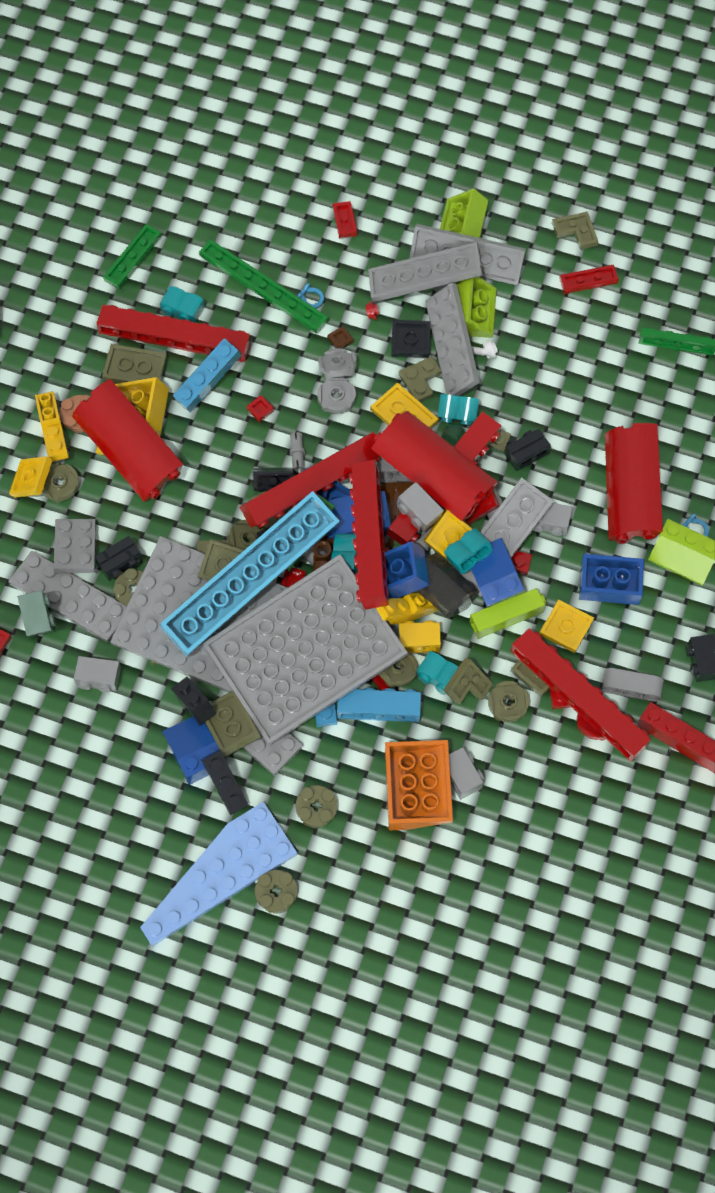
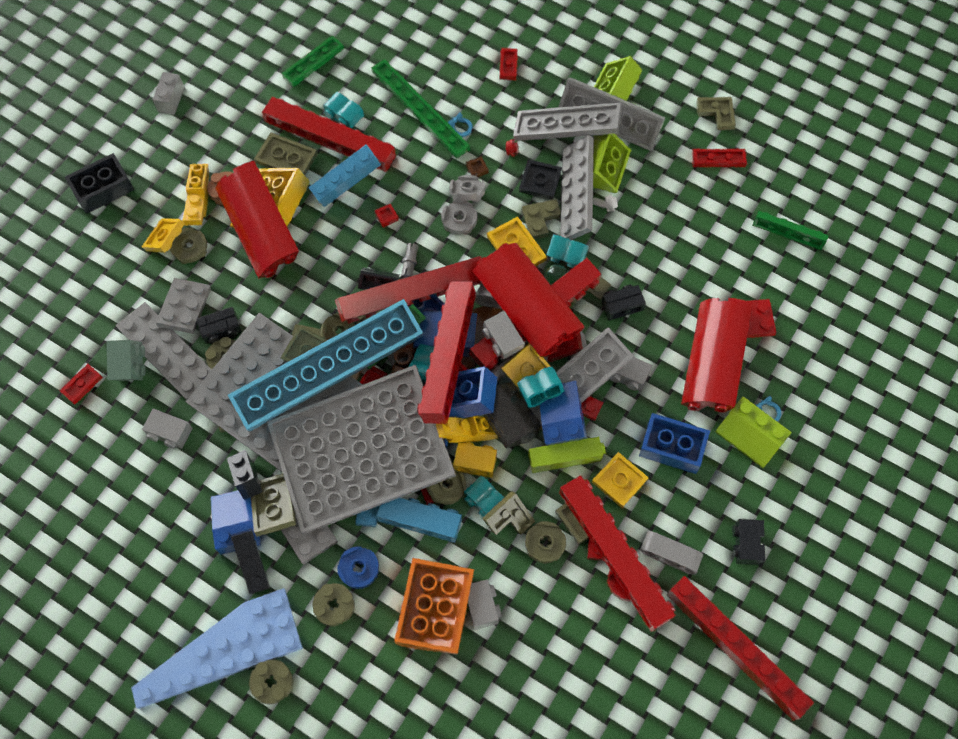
camera: 15 degrees right, 0 degrees up
none -> blue plate [337,547,379,589]
none -> red plate [747,299,776,338]

